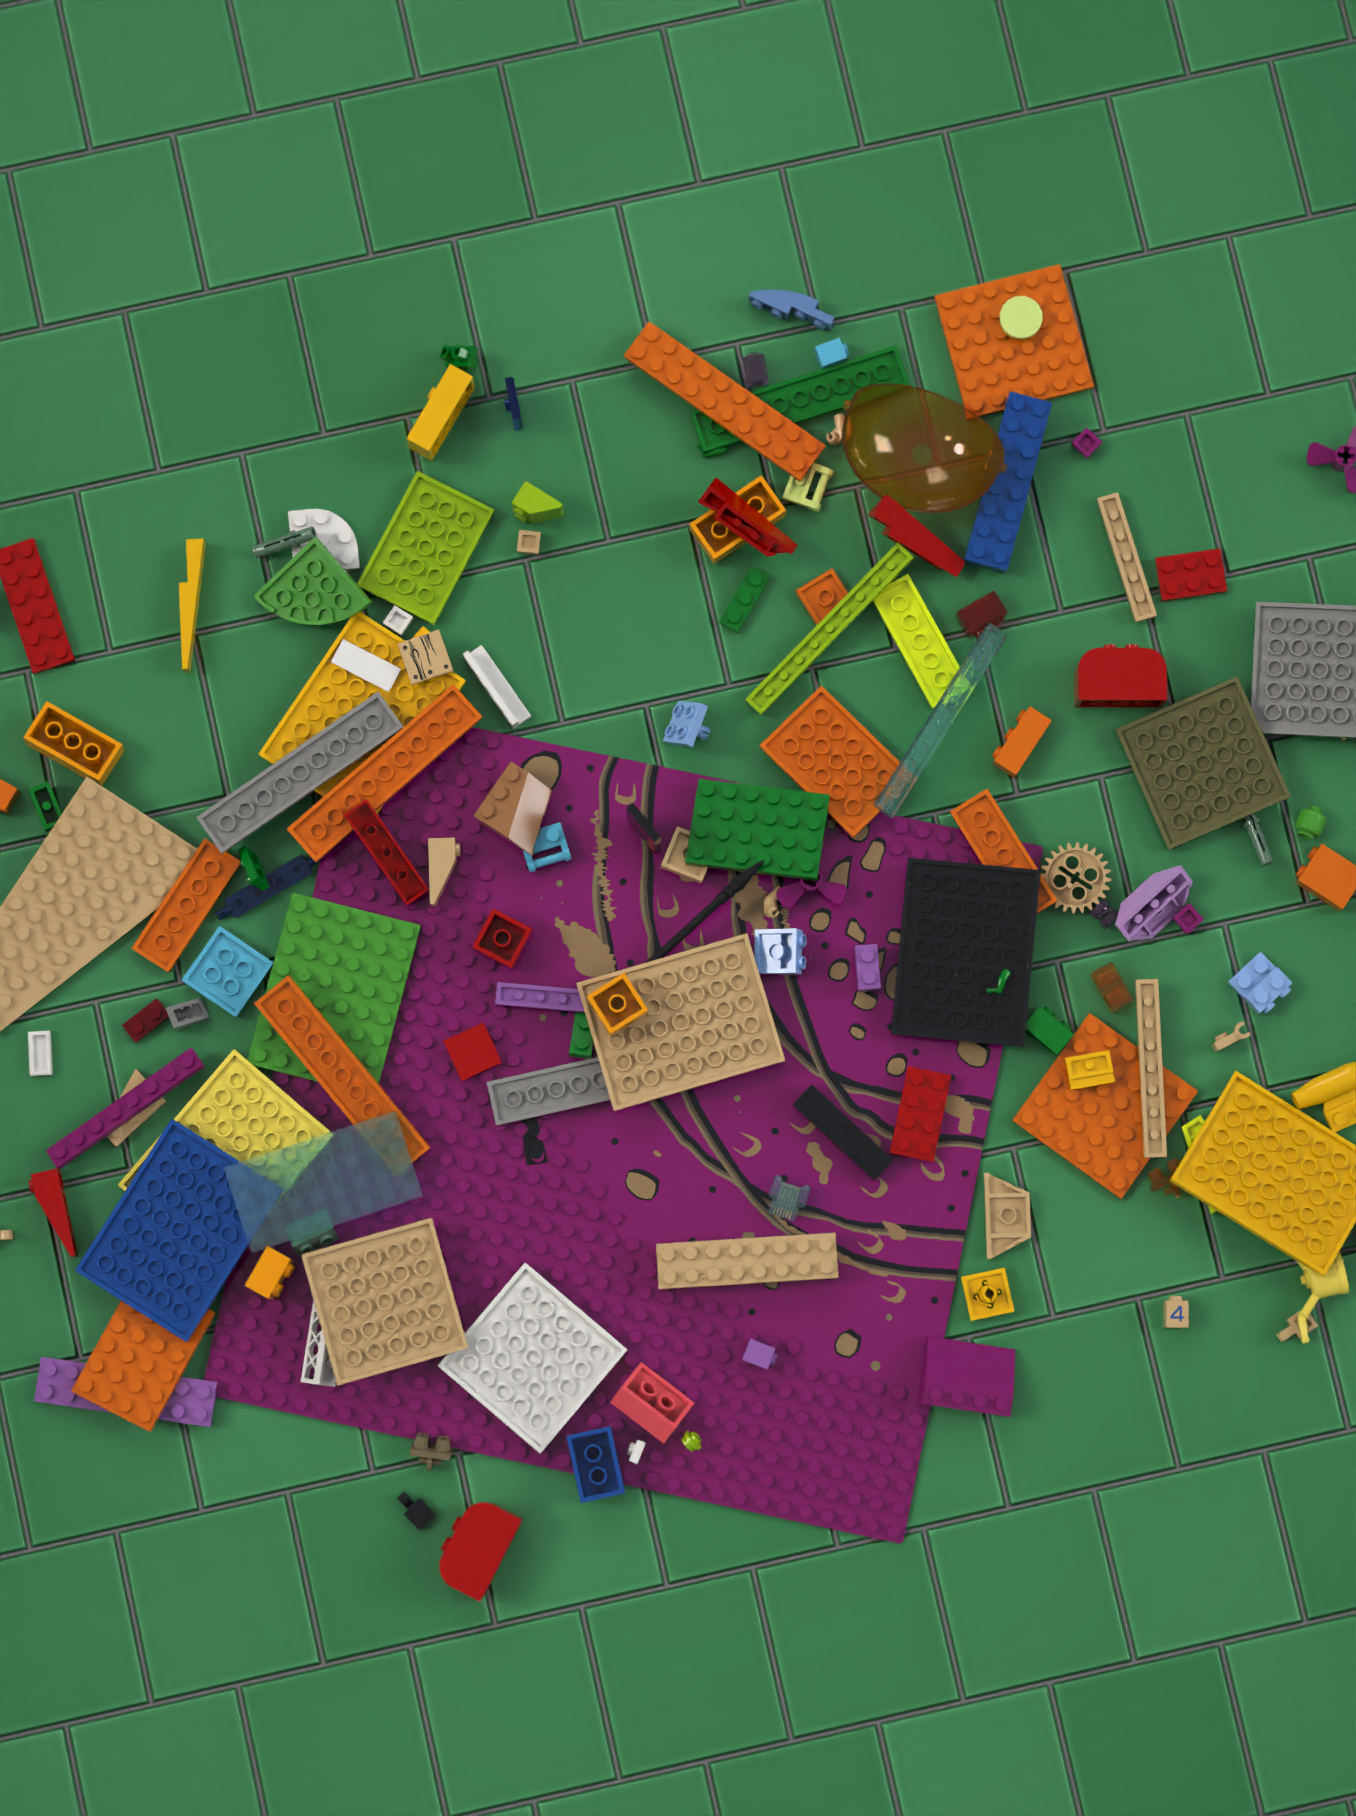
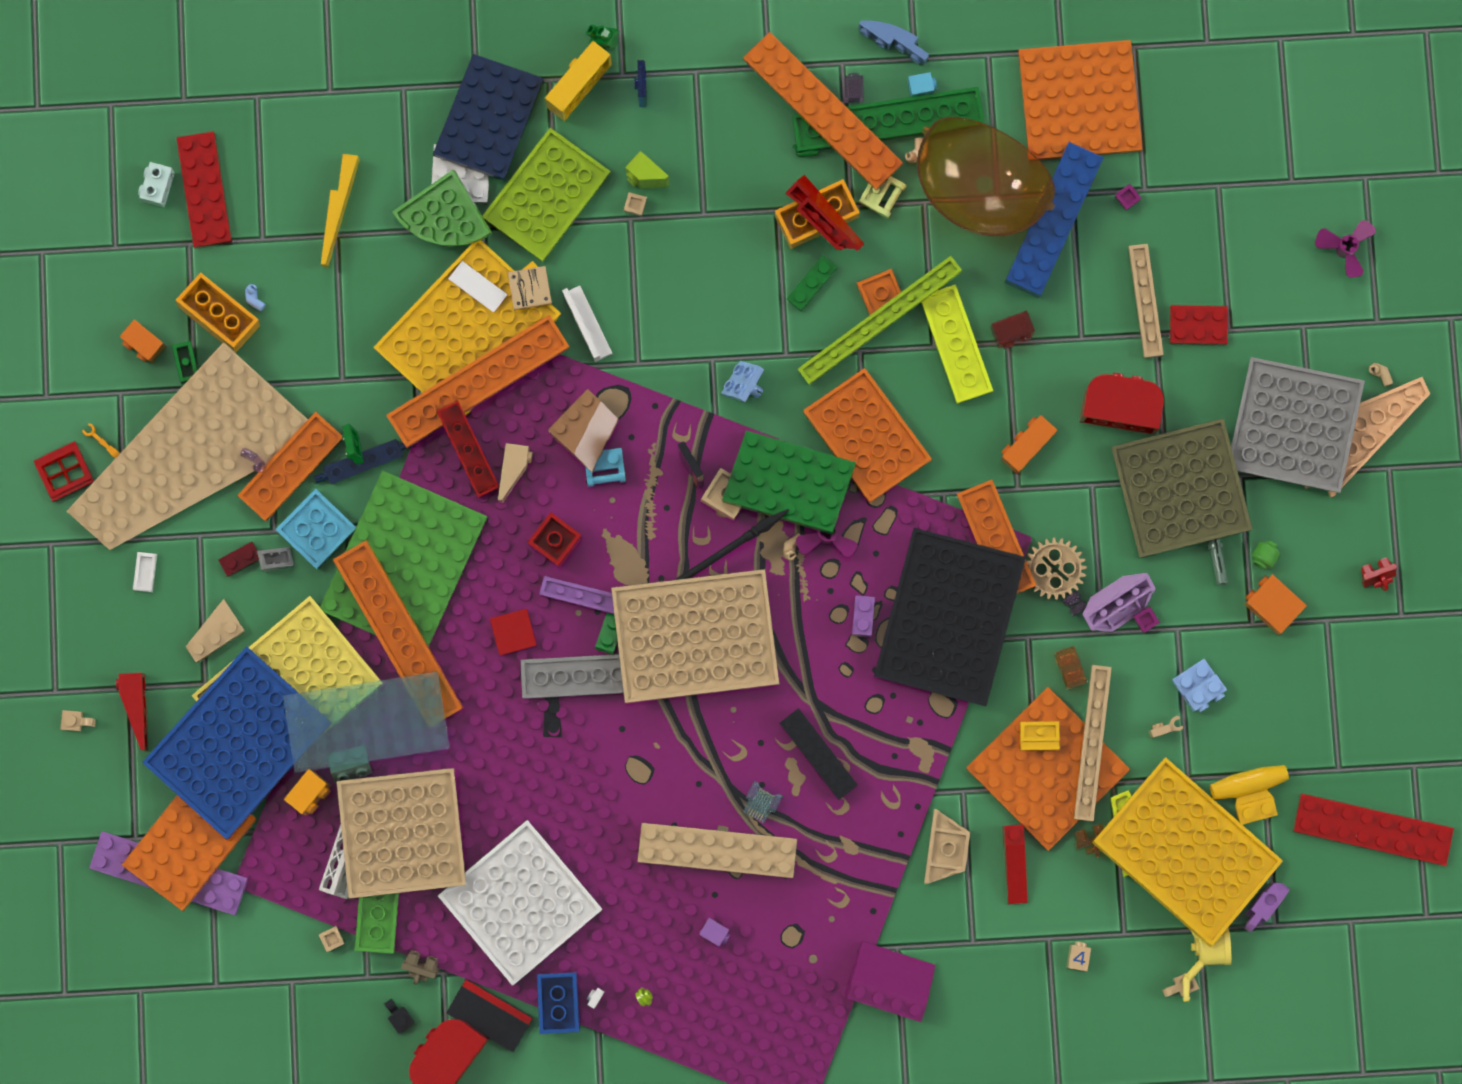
camera: 10 degrees right, 0 degrees up
magenta plate [46,1047,205,1170] -> none
light grey plate [196,692,403,854] -> none
sand green pin [253,526,317,559] -> none
white plate [383,605,413,636] -> none
light orange brick [586,973,648,1037] -> none
coral slope [610,1362,694,1444] -> none
light blue plate [754,928,807,975] -> none
red wedge [868,495,965,577] -> none
clear light blue plate [873,623,1007,818] -> none
red plate [889,1066,952,1163] -> none
yellow plate [961,1268,1015,1321] -> none
green piece [987,969,1011,995] -> none
yellowish green tile [999,296,1043,340] -> none
green brick [1026,1006,1074,1056] -> none
none -> arm [240,448,265,473]
none -> light blue arm [245,284,266,312]
none -> tan plate [319,926,345,952]
none -> bright green plate [355,893,399,954]
none -> dark blue plate [433,54,544,181]
none -> black tile [446,979,533,1052]
none -> red slope [1002,824,1028,904]

